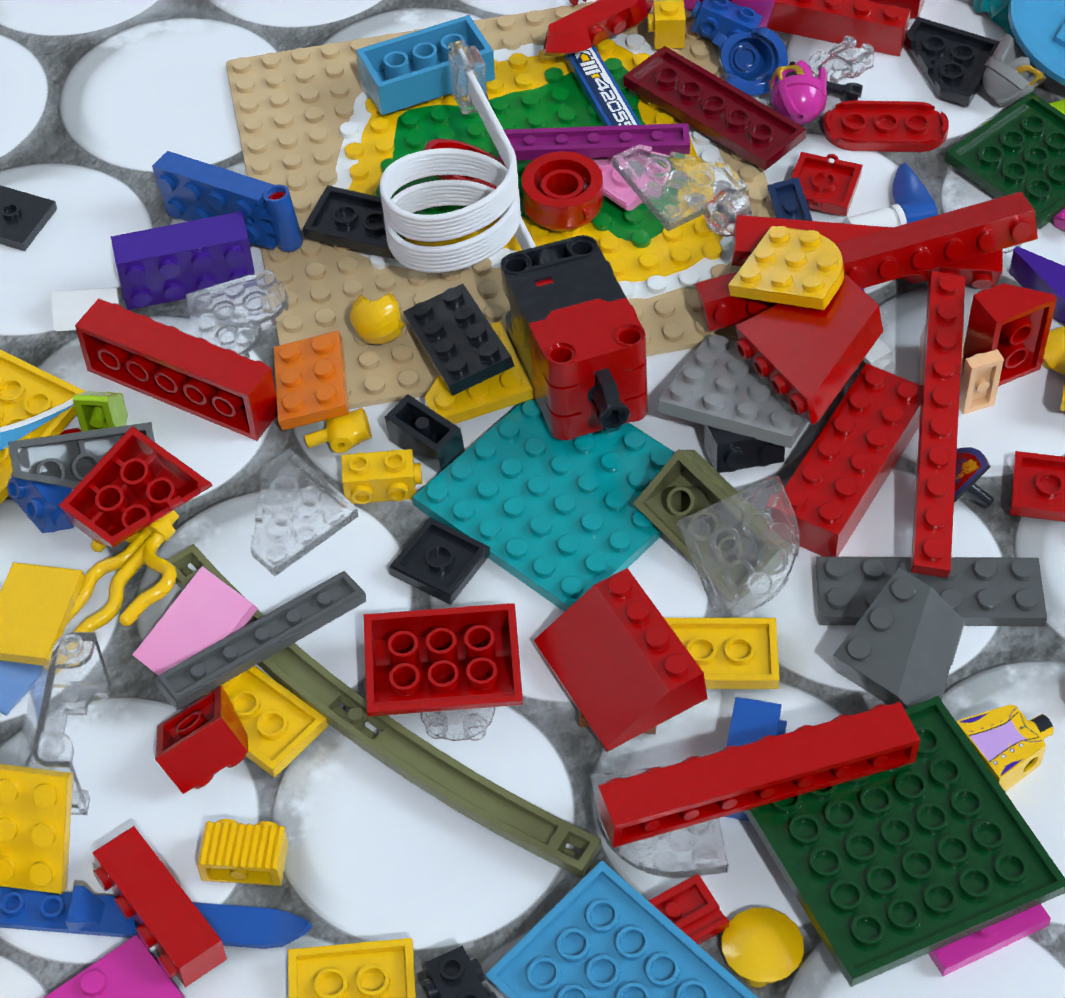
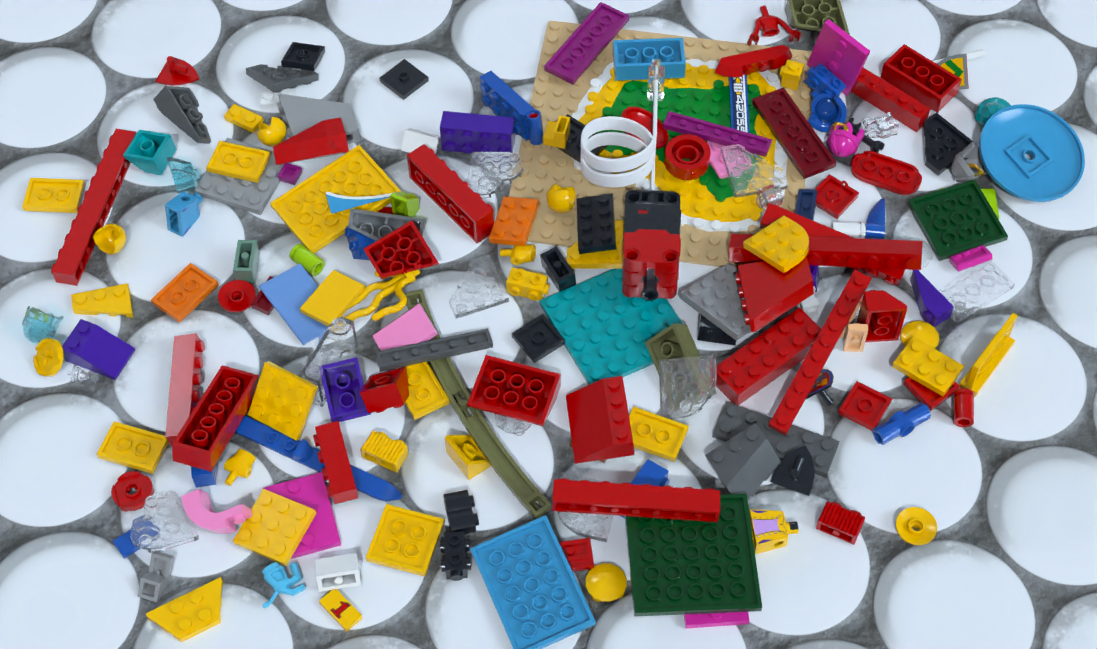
camera: 20 degrees right, 5 degrees up
none -> dark purple slope [319,357,371,422]
none -> black brick [443,490,479,534]
none -> yellow slope [445,435,491,480]
none -> yellow piece [543,115,570,149]
none -> magenta plate [544,2,629,85]
none -> black shield [771,445,815,496]

